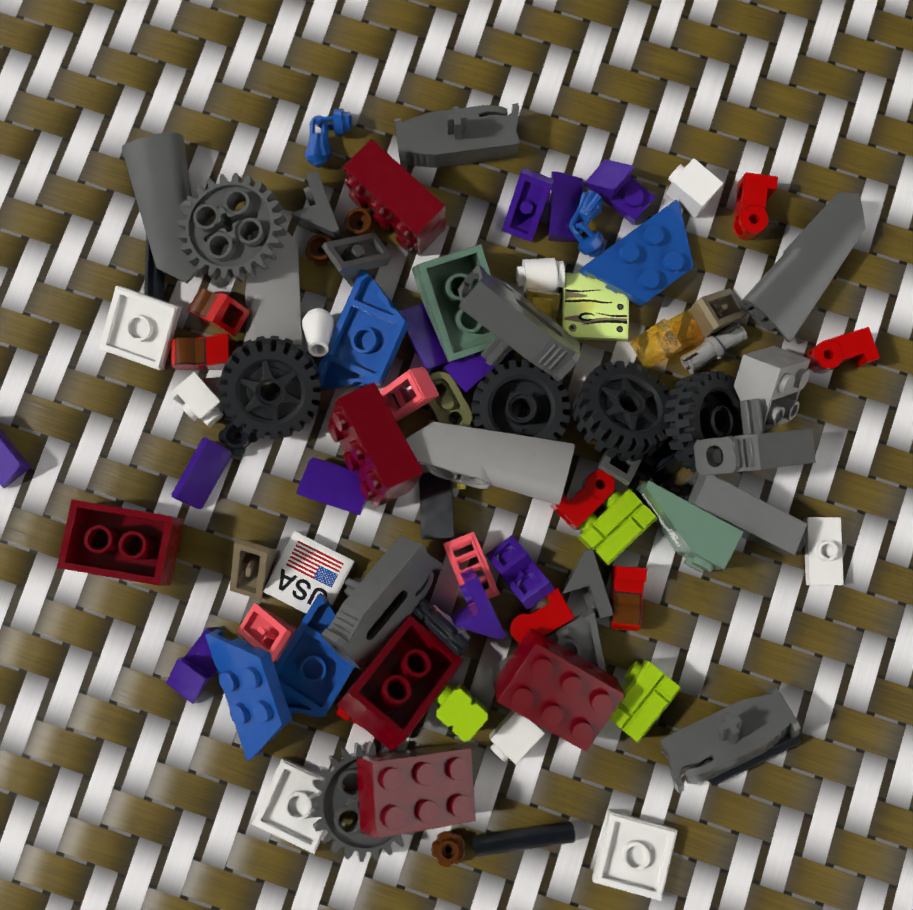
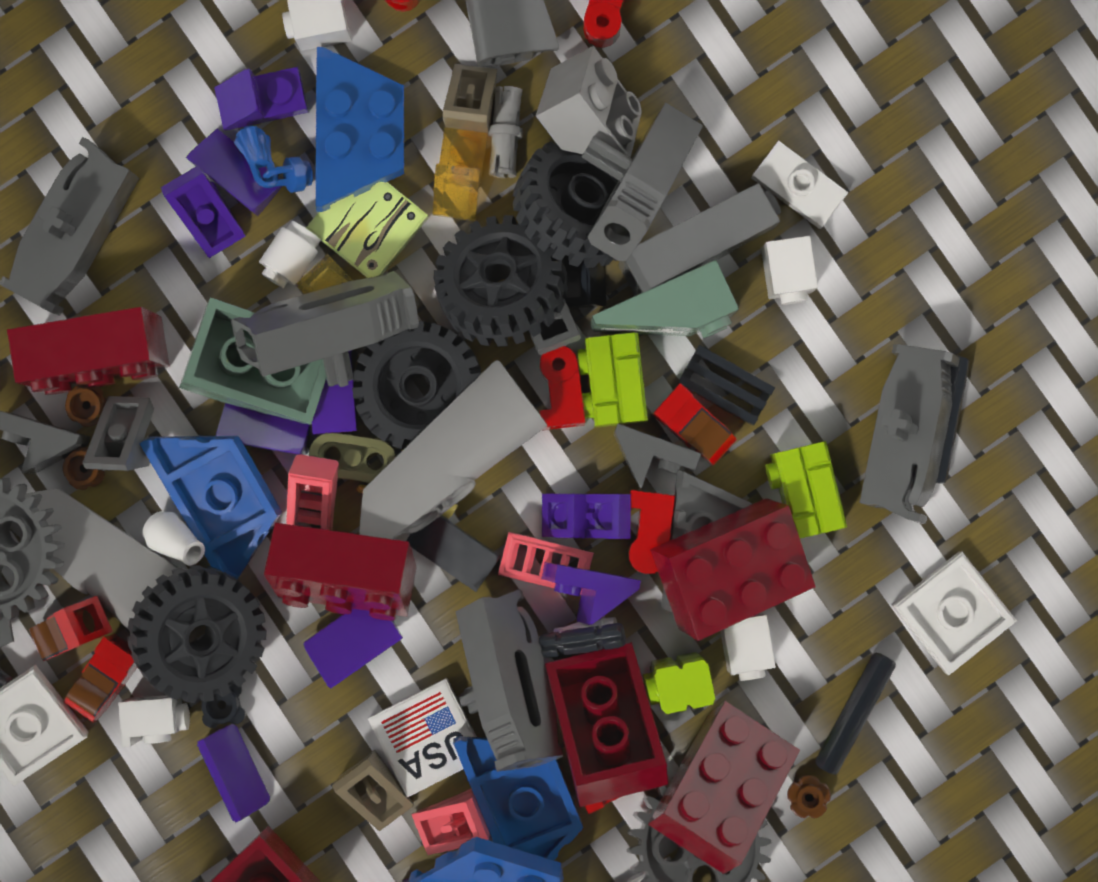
camera: 50 degrees left, 5 degrees up
none -> black tile [677,345,776,426]
none -> white brick [761,236,818,305]

